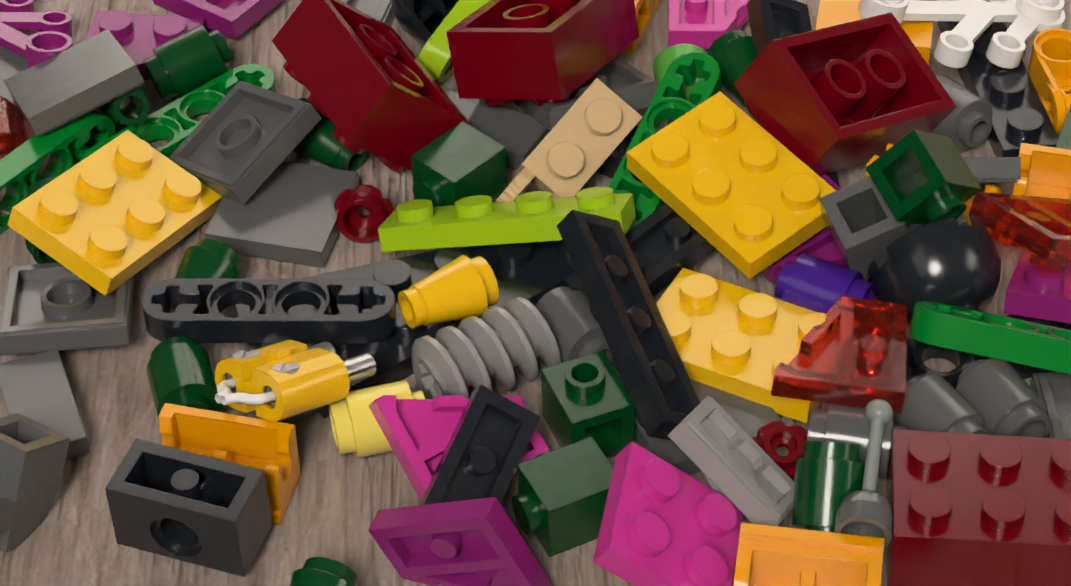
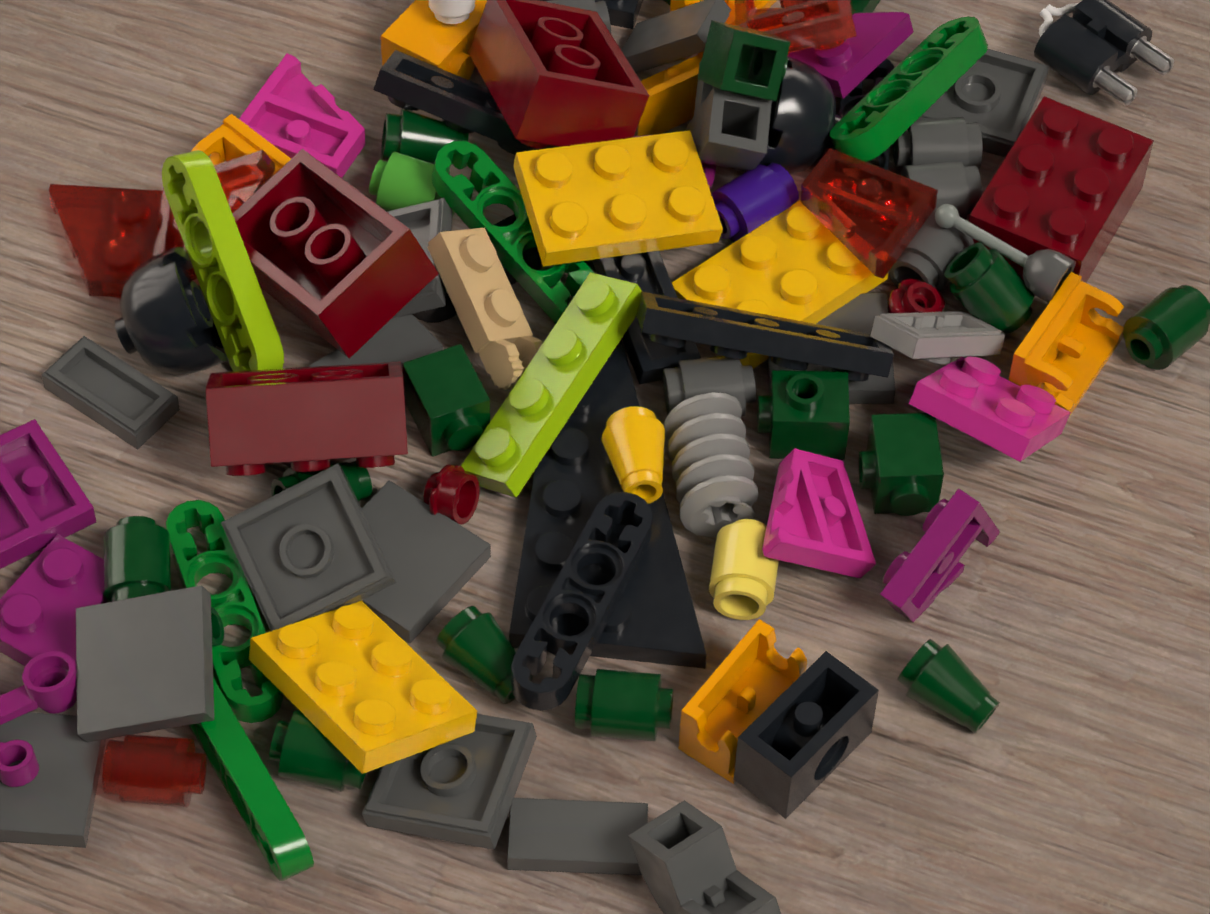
camera: 70 degrees left, 10 degrees up
yellow piece [215,340,376,422] -> none
black plate [419,385,540,505] -> none

